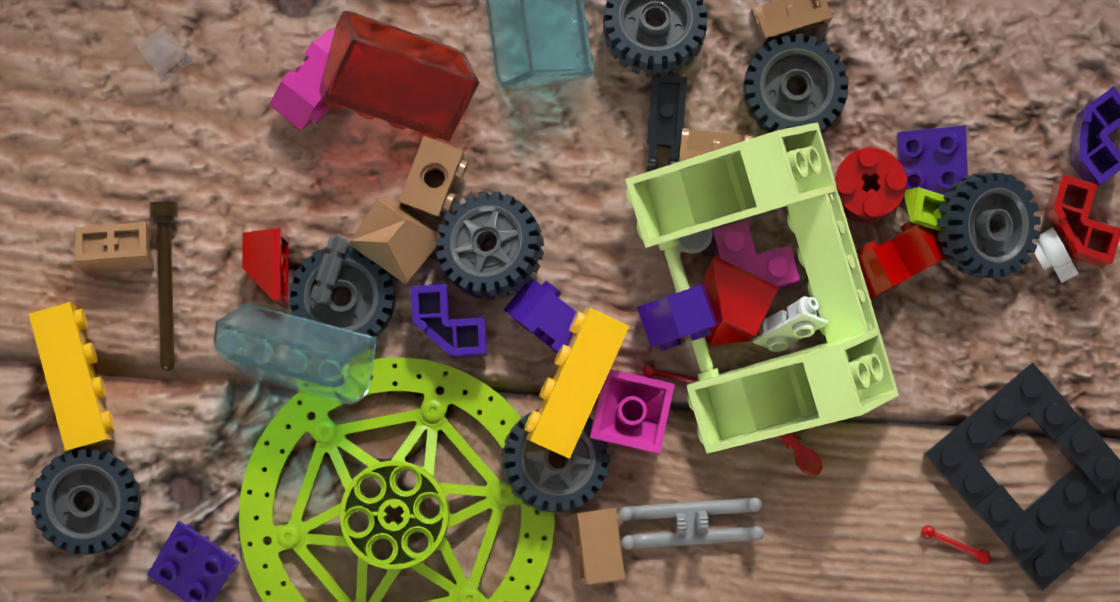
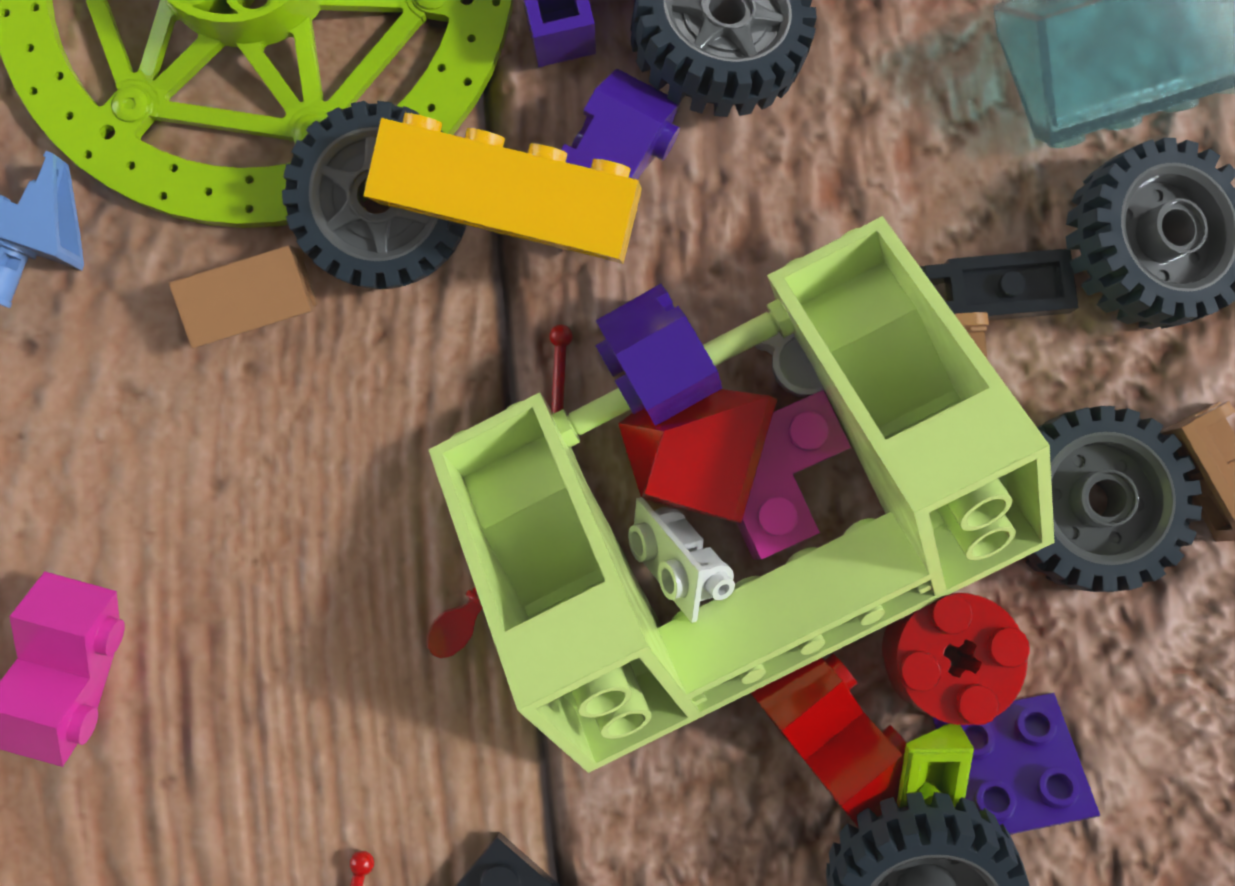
camera: 80 degrees right, 0 degrees up
dark pink slope [590,369,675,454] -> none
light grey piece [619,498,764,550] -> none

